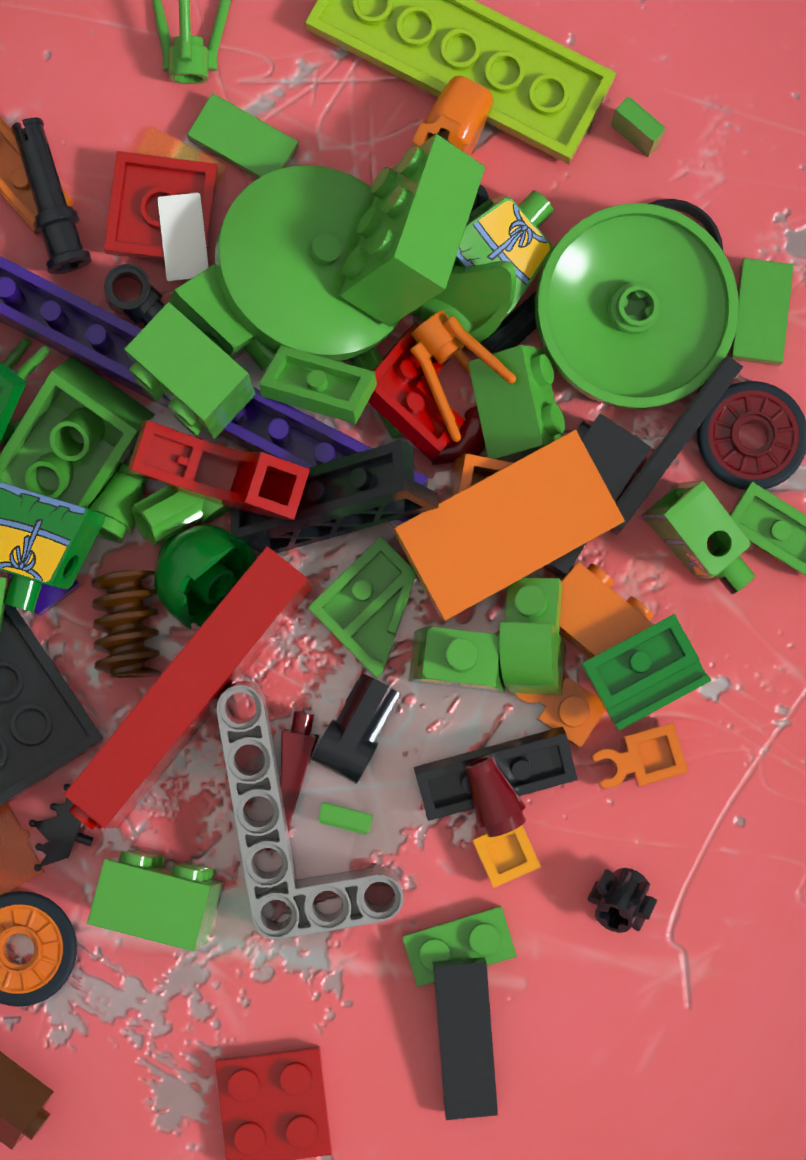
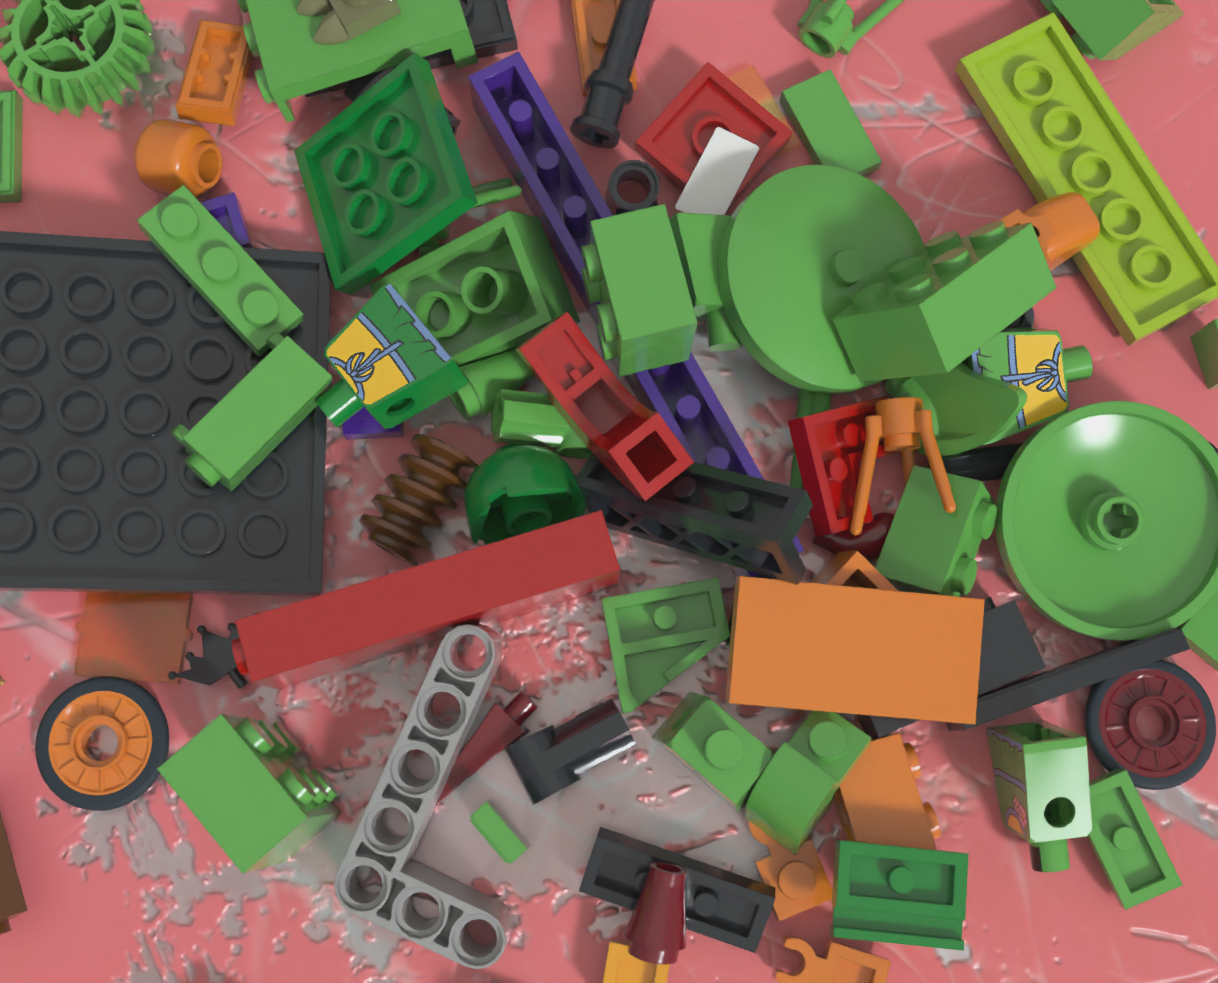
camera: 30 degrees right, 5 degrees down
bright green plate [259,345,377,424] -> none

